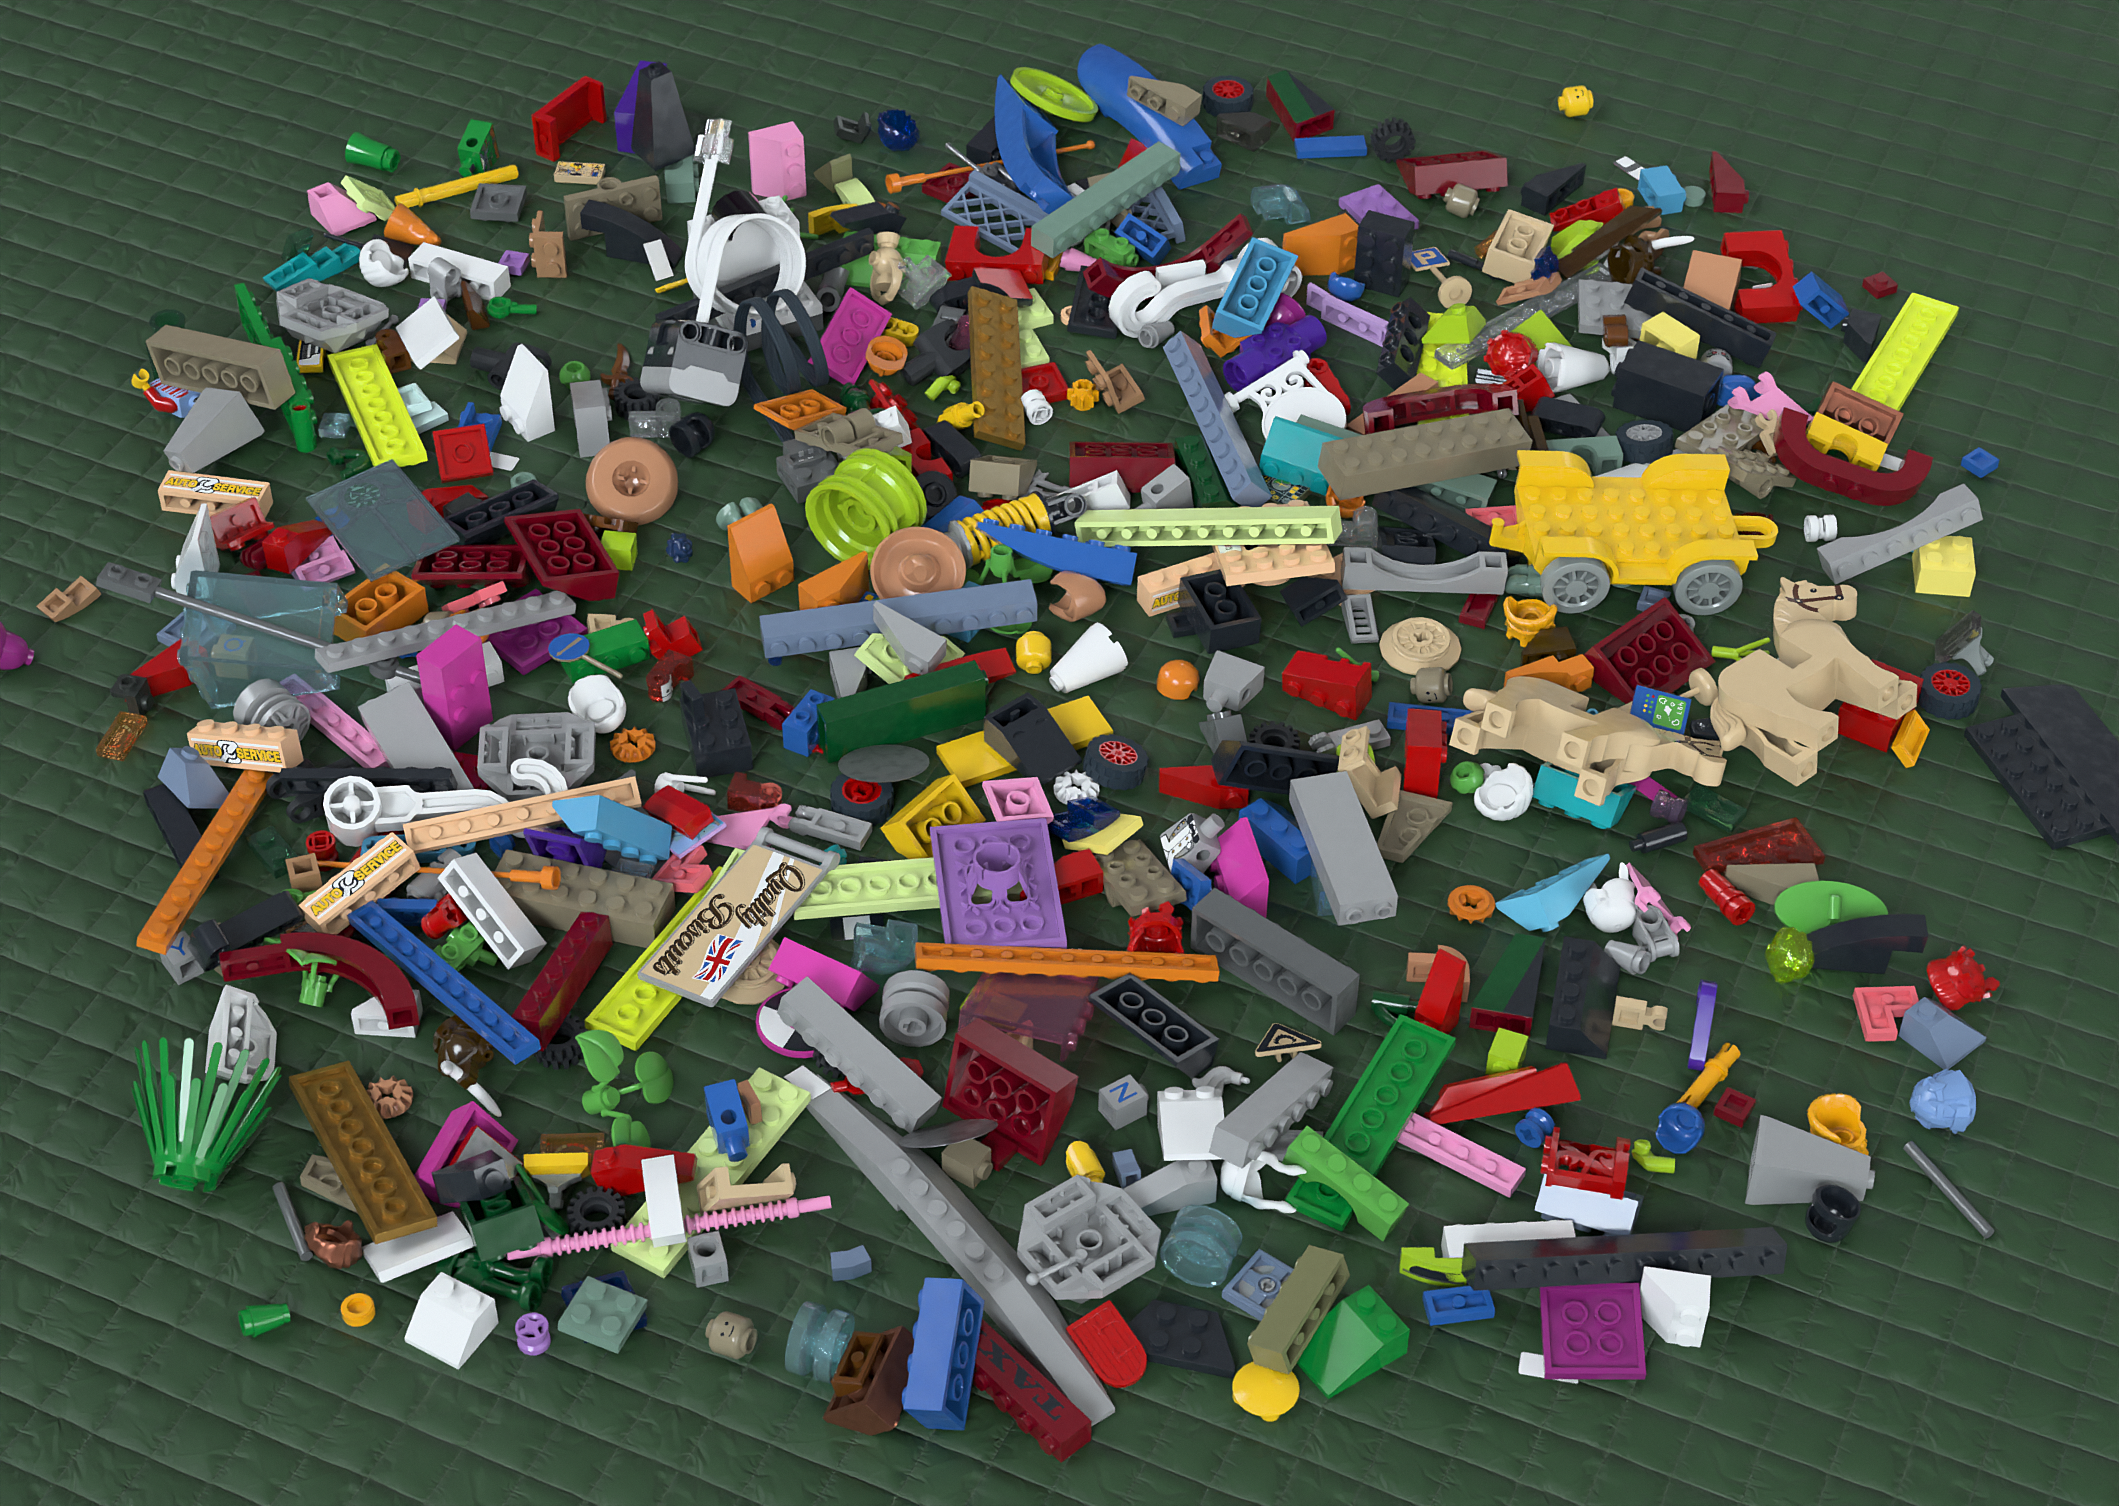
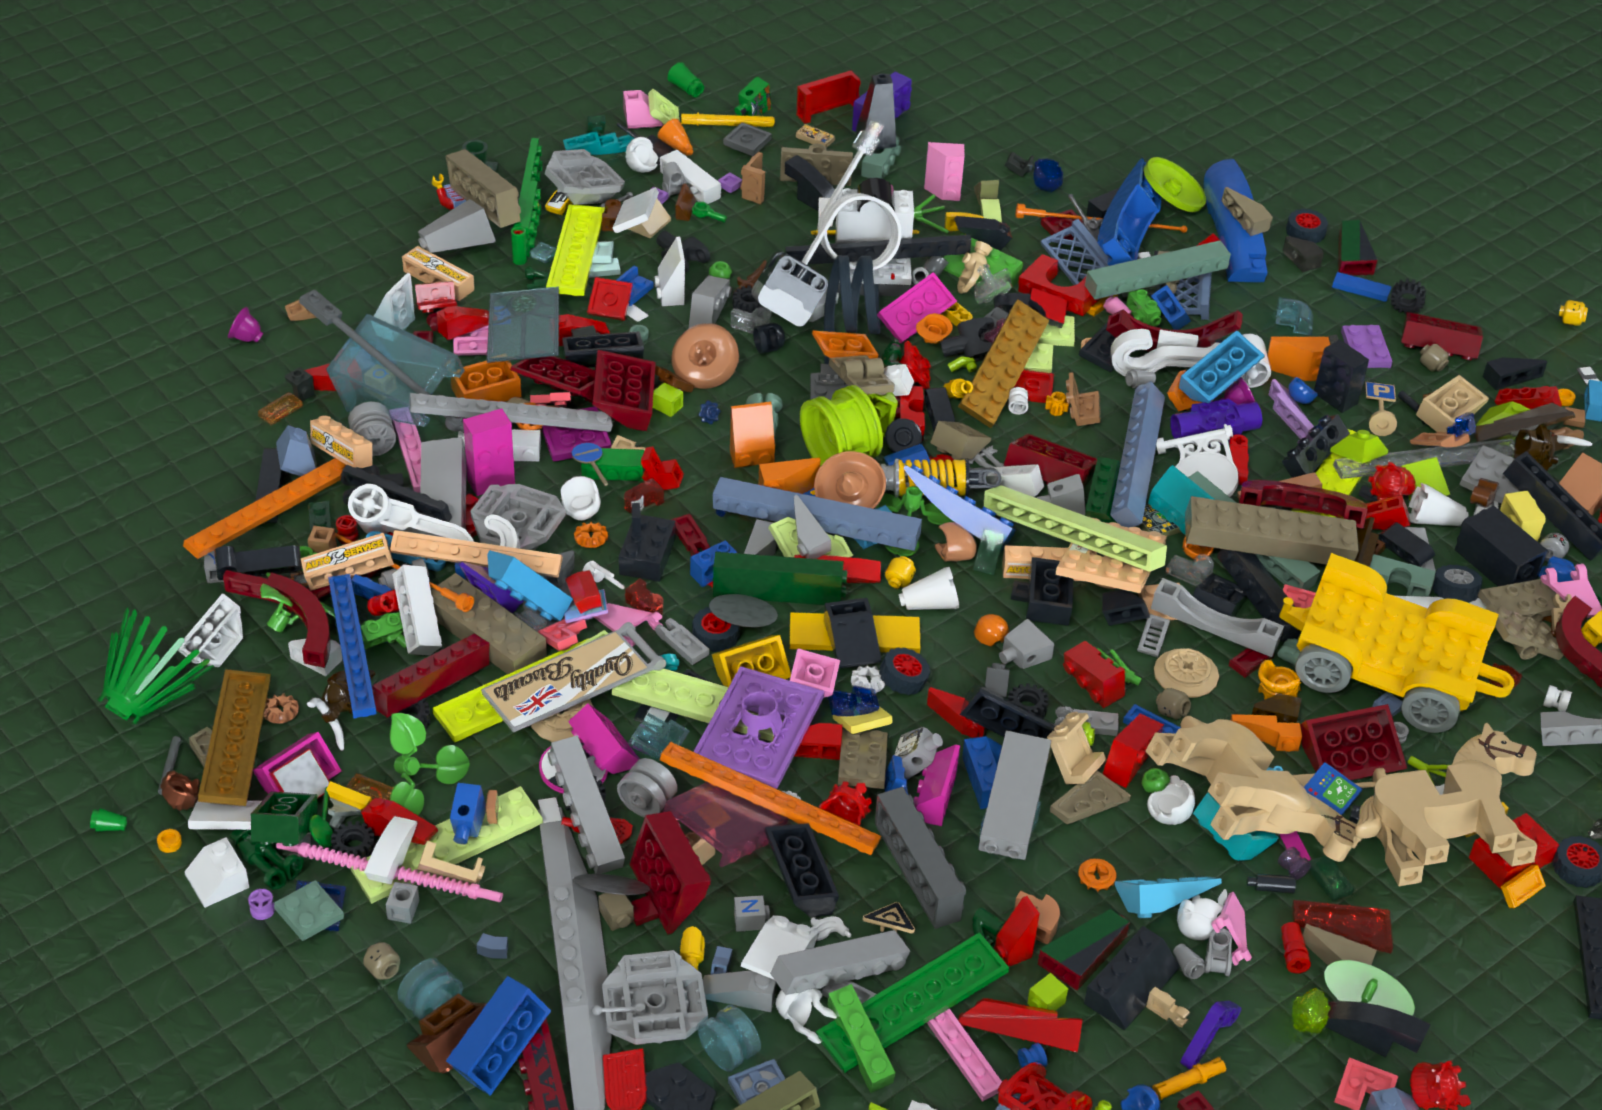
camera: 25 degrees right, 0 degrees up
black slope [431,1150,512,1204] -> none
none -> clear green plate [973,529,1005,575]

